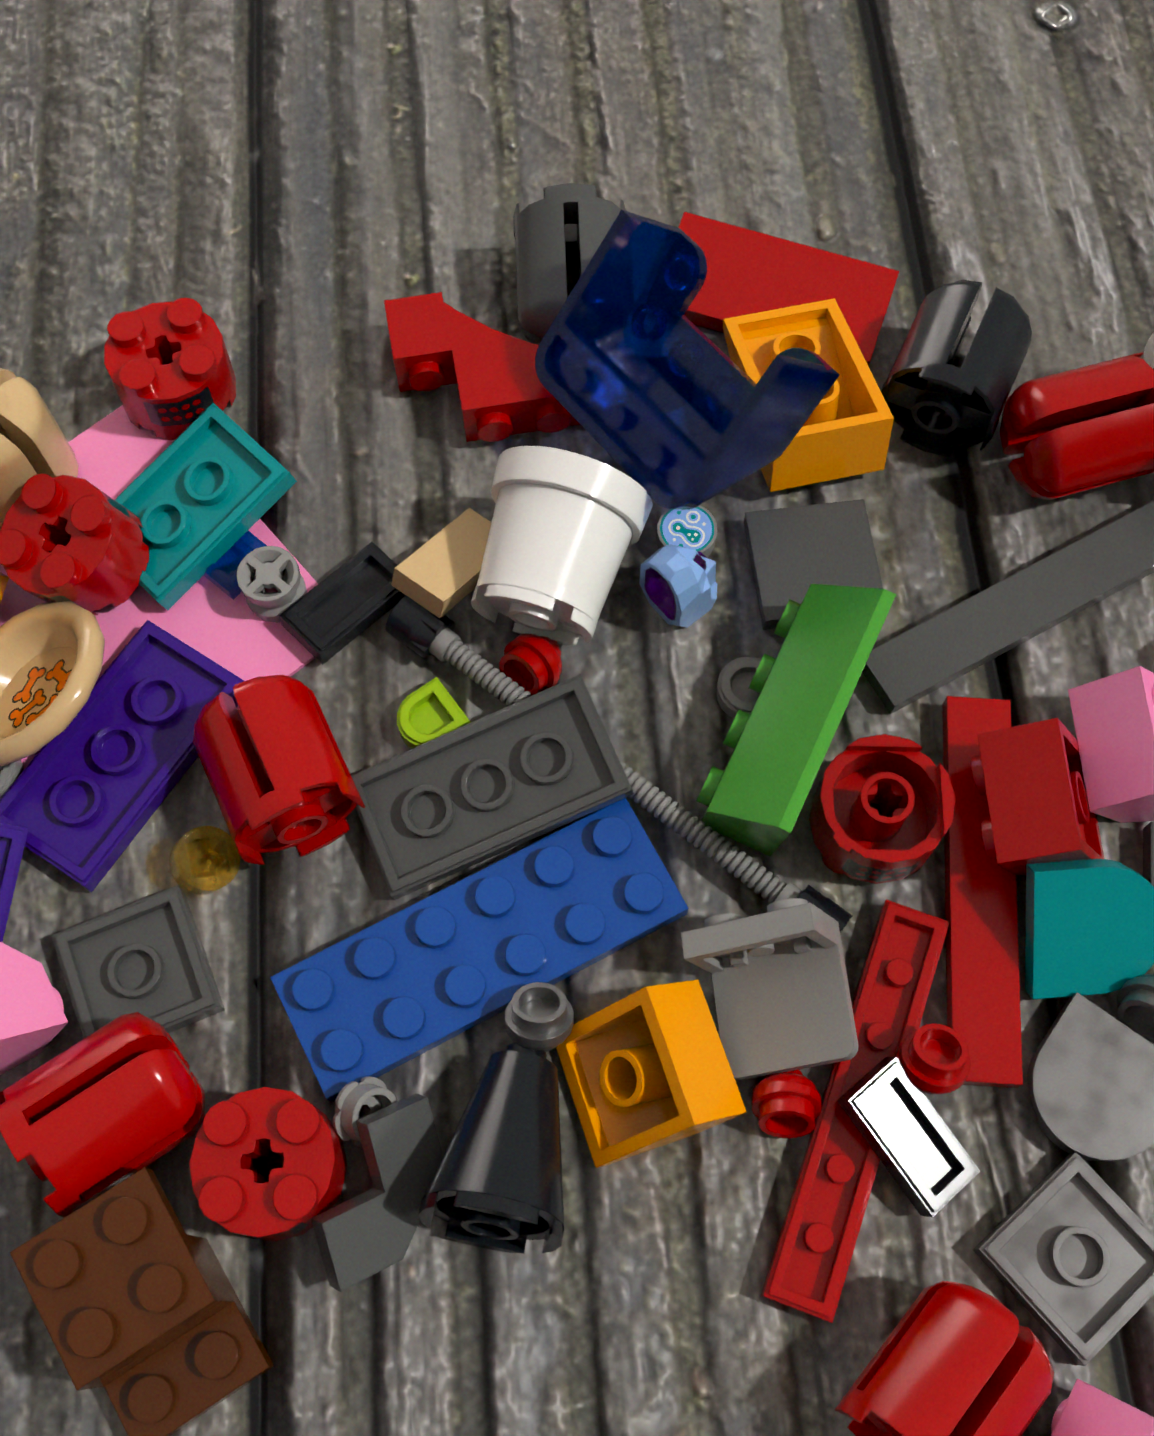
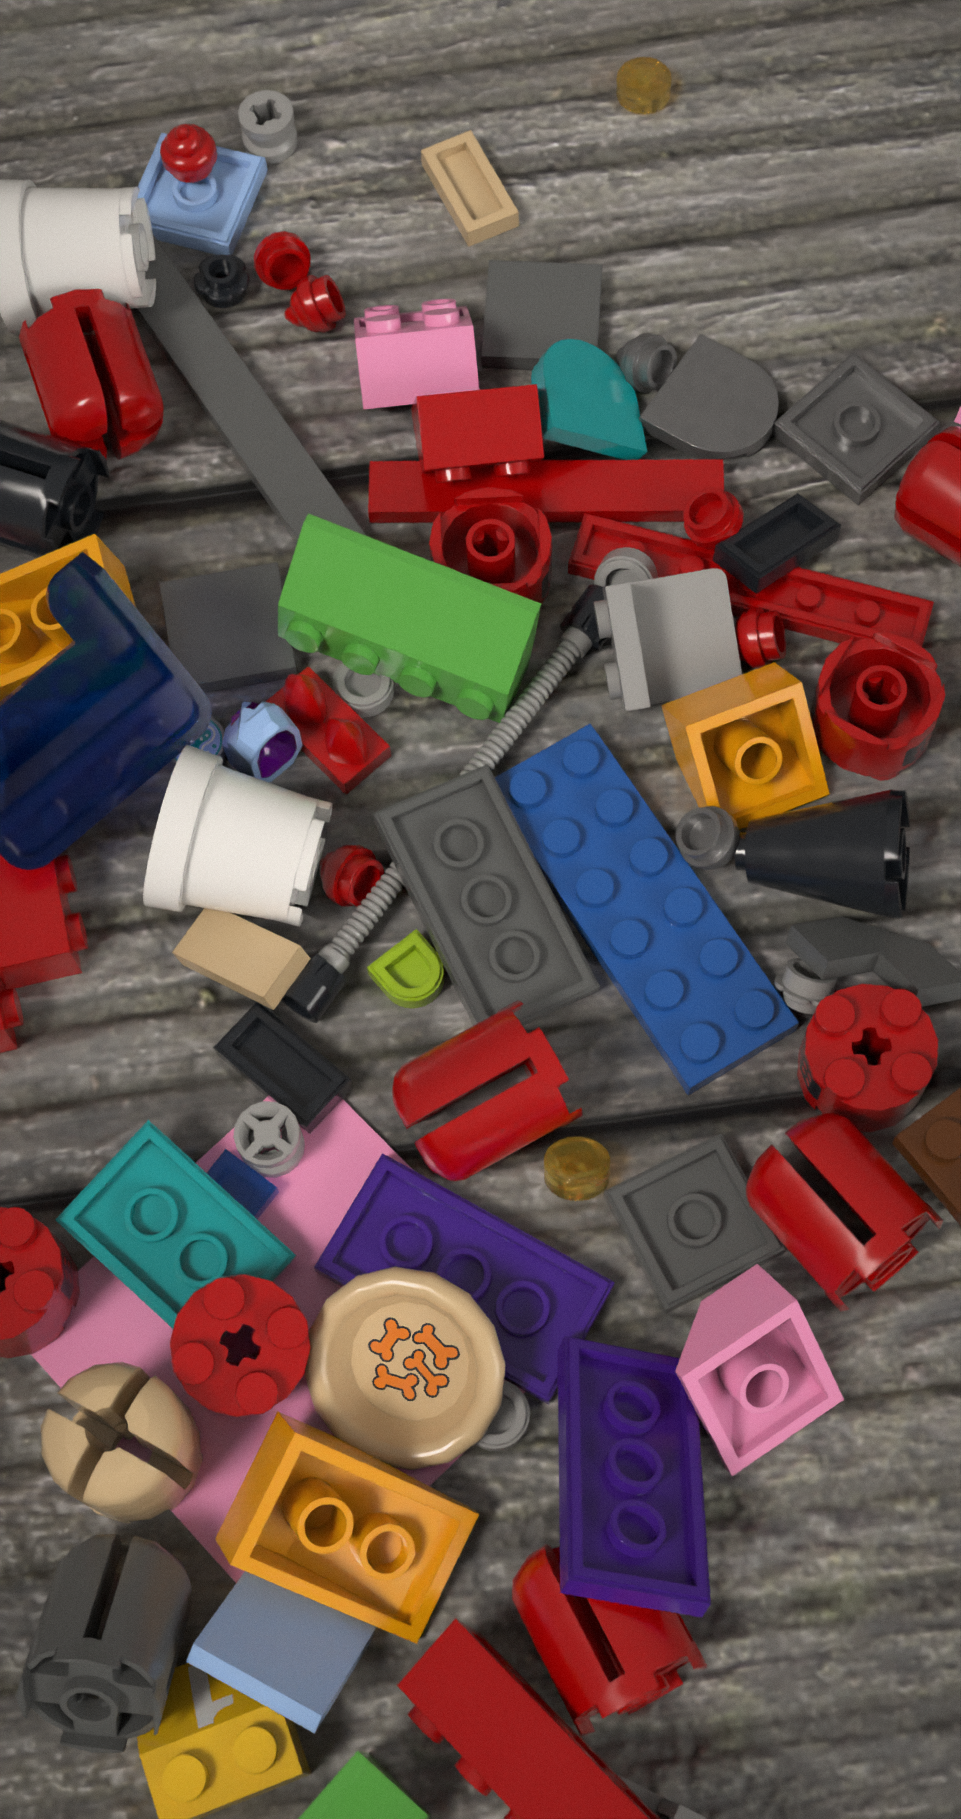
camera: 90 degrees left, 0 degrees up
none -> red tile [265,666,391,795]
none -> light grey tile [594,547,658,587]
none -> red brick [810,632,945,781]

